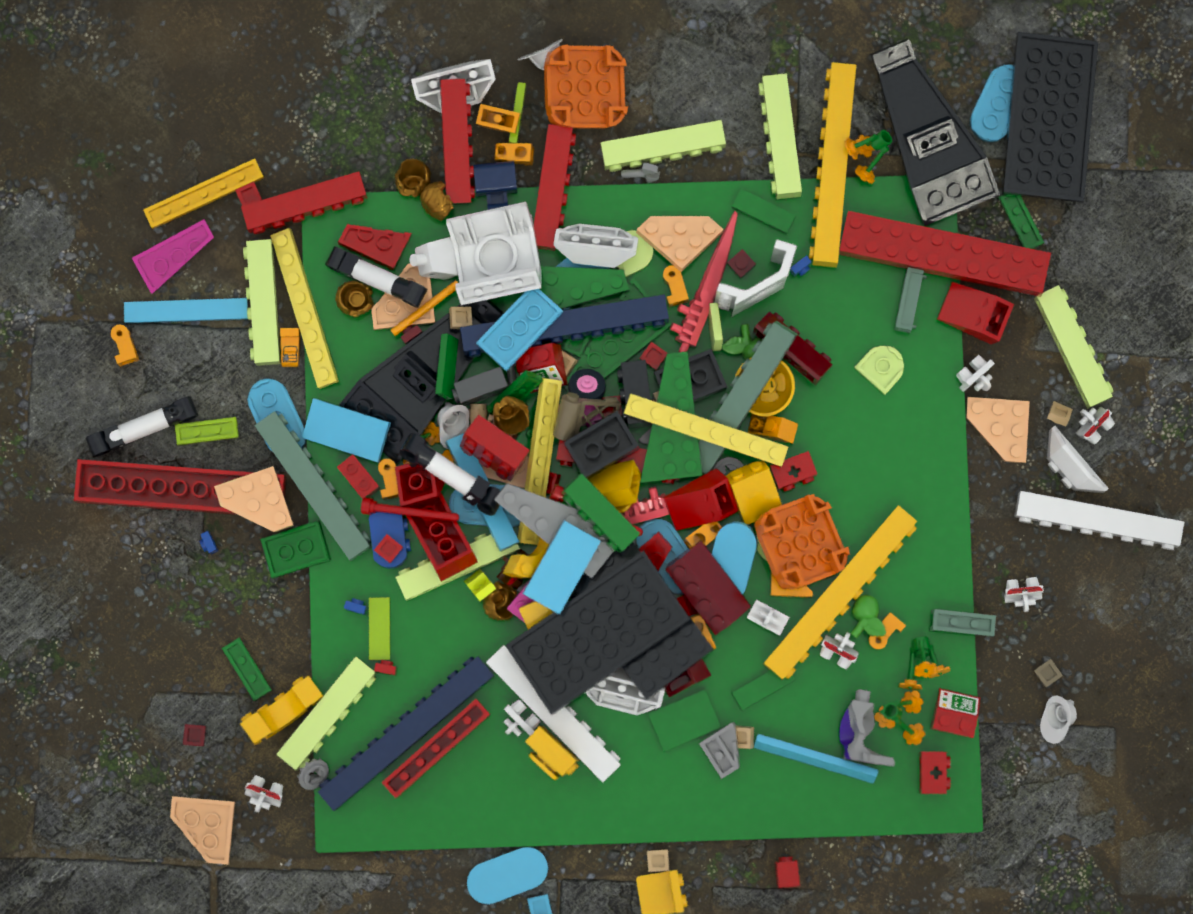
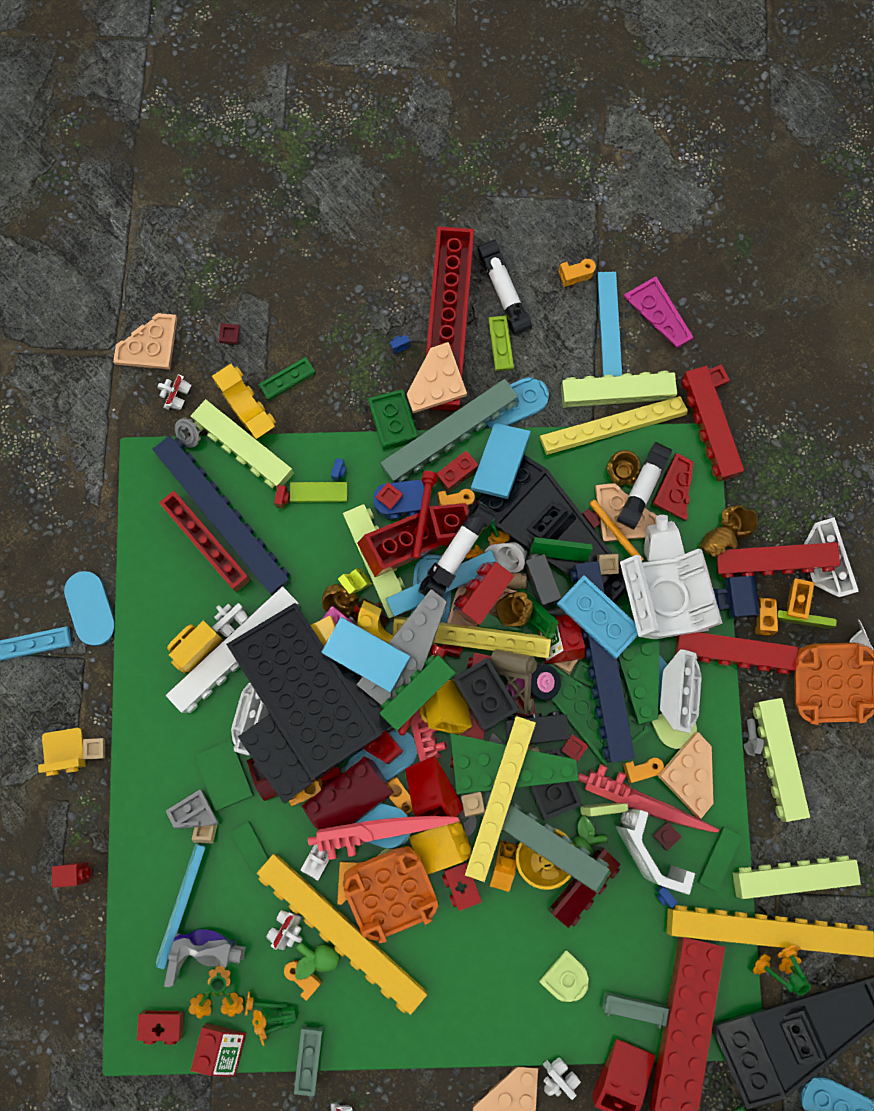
camera: 90 degrees right, 5 degrees down
yellow plate [143,159,264,229] -> none
light orange leg [280,328,301,367] -> none
none -> coral piece [308,816,460,860]
none -> tan plate [461,792,486,818]

